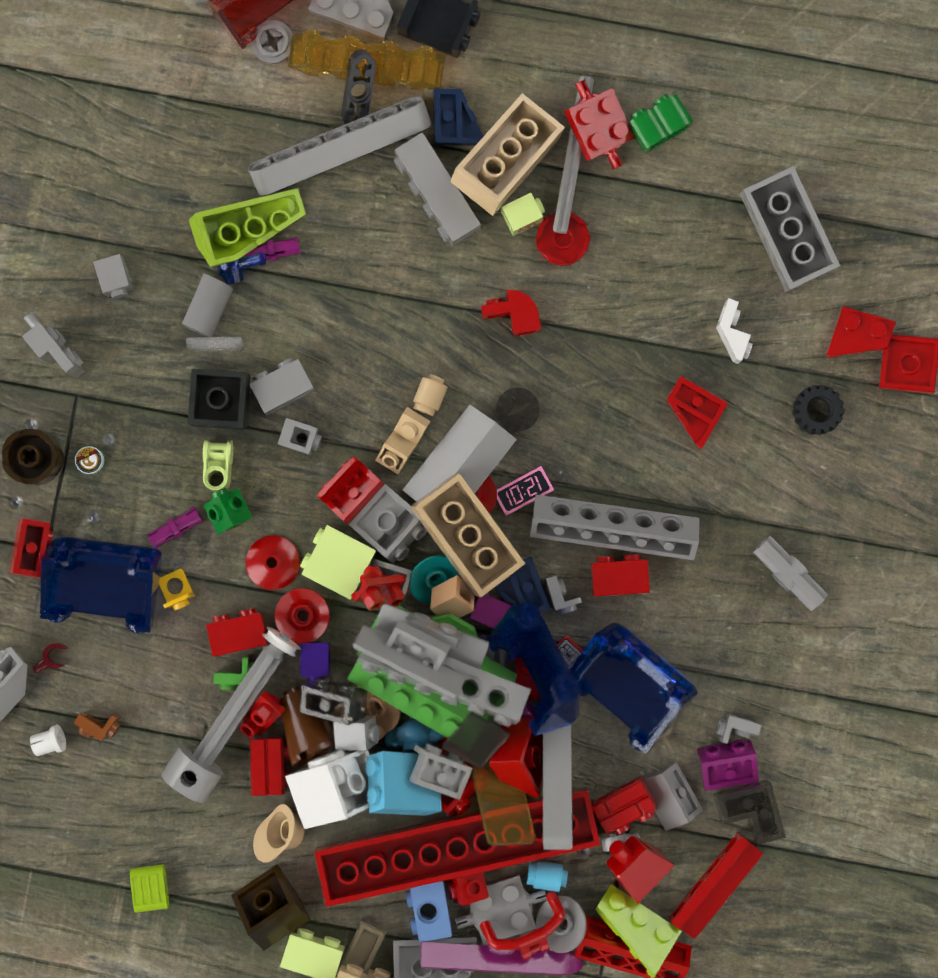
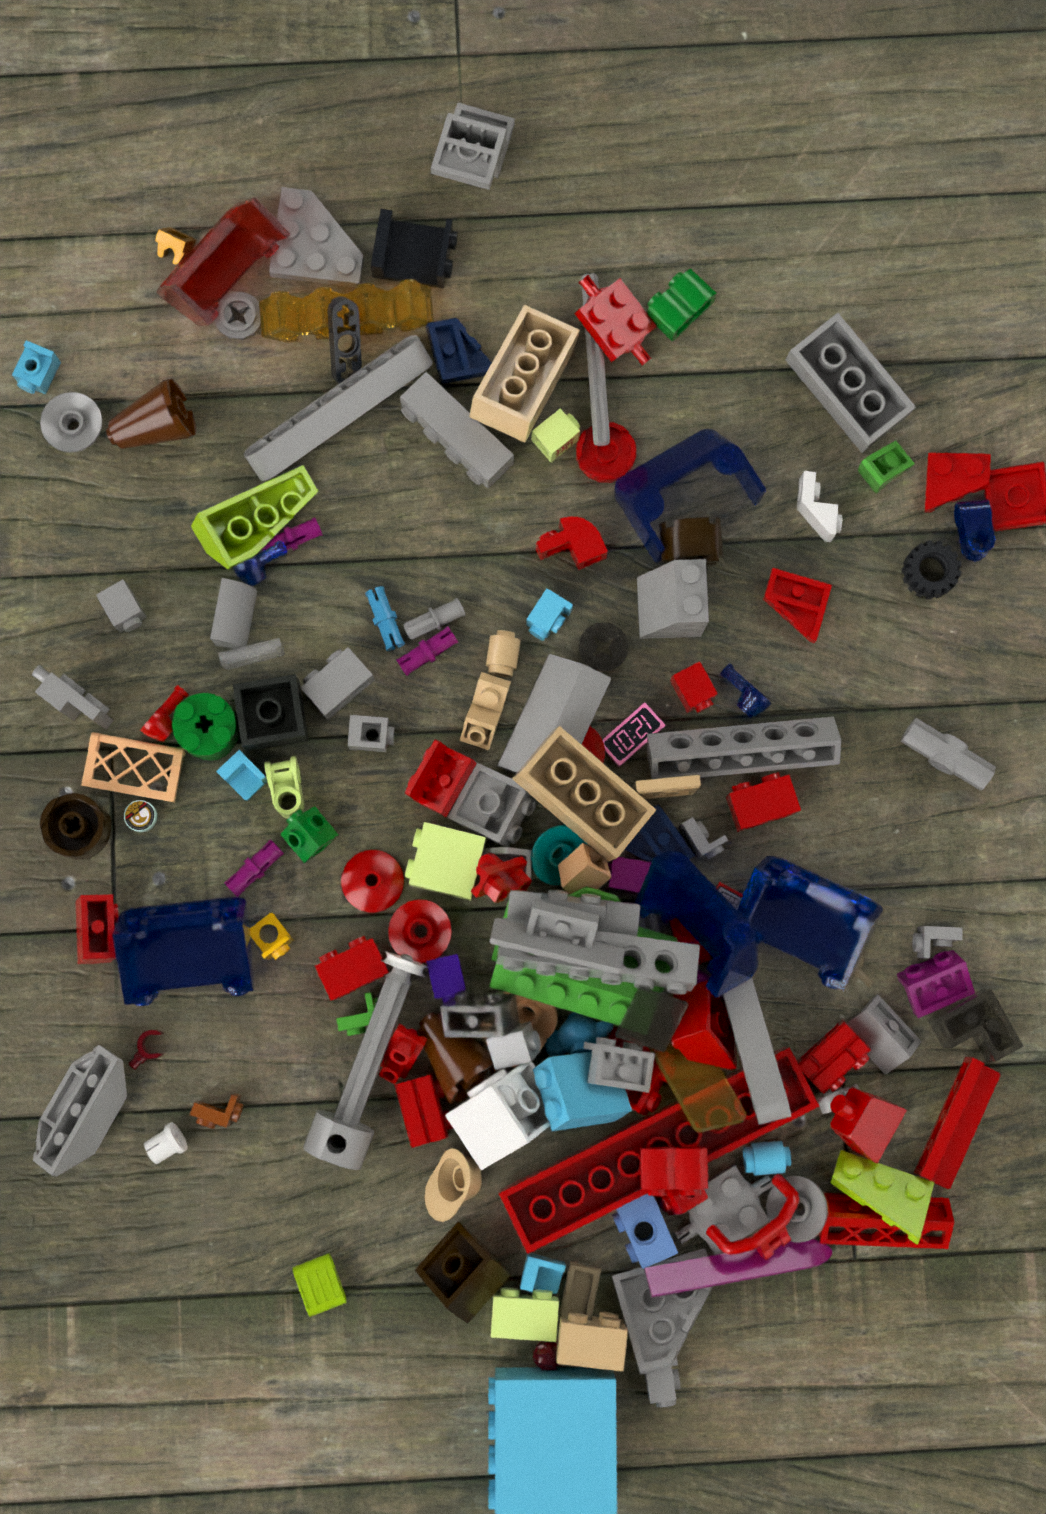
camera: 15 degrees left, 5 degrees down
none -> medium azure brick [12,340,61,394]
none -> light grey dish [40,392,103,453]
none -> light nougat window [81,732,185,803]
none -> reddish brown cone [106,379,197,449]
none -> red bar [140,685,189,742]
none -> green brick [172,693,240,760]
none -> medium azure panel [216,750,268,801]
none -> dark azure pin [365,586,405,651]
none -> magenta pin [396,626,459,676]
none -> light grey axle [403,598,466,639]
none -> medium azure panel [520,1253,566,1294]
none -> medium azure brick [526,588,573,641]
none -> clear blue windscreen [614,429,766,564]
none -> tan tile [632,775,701,799]
none -> light grey slope [637,559,709,639]
none -> red brick [640,1146,708,1196]
none -> dark brown brick [659,517,724,566]
none -> red brick [670,661,718,714]
none -> clear blue bar [720,663,772,718]
none -> bright green slope [858,441,915,493]
none -> clear blue piece [954,499,996,561]

